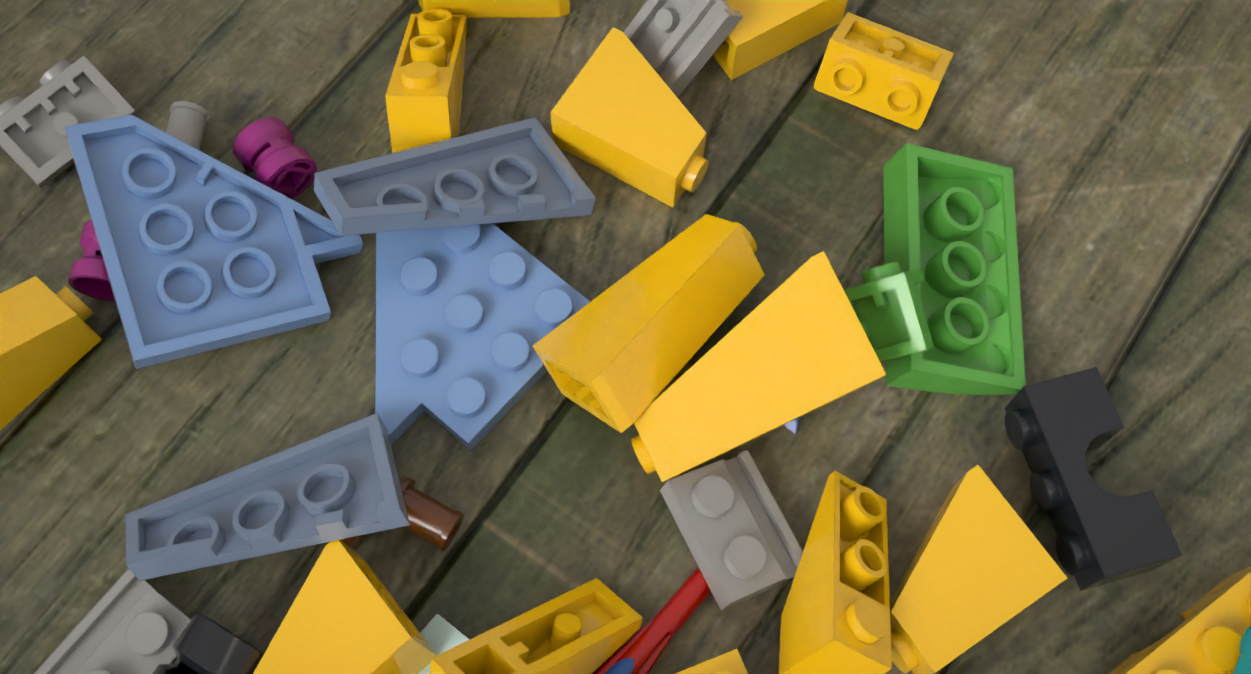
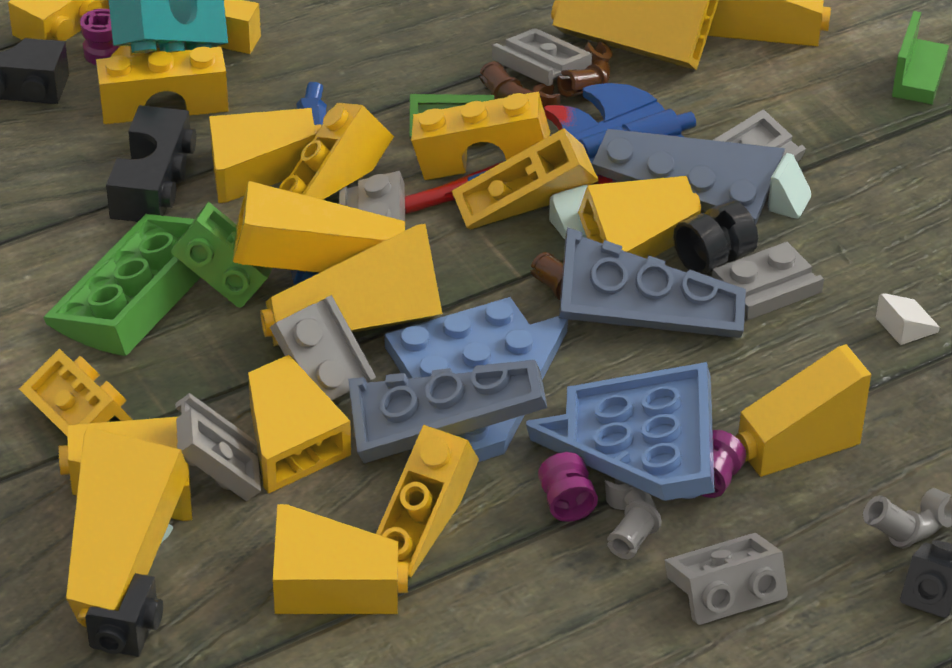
camera: 155 degrees left, 25 degrees down
none -> light grey plate [270,295,376,401]

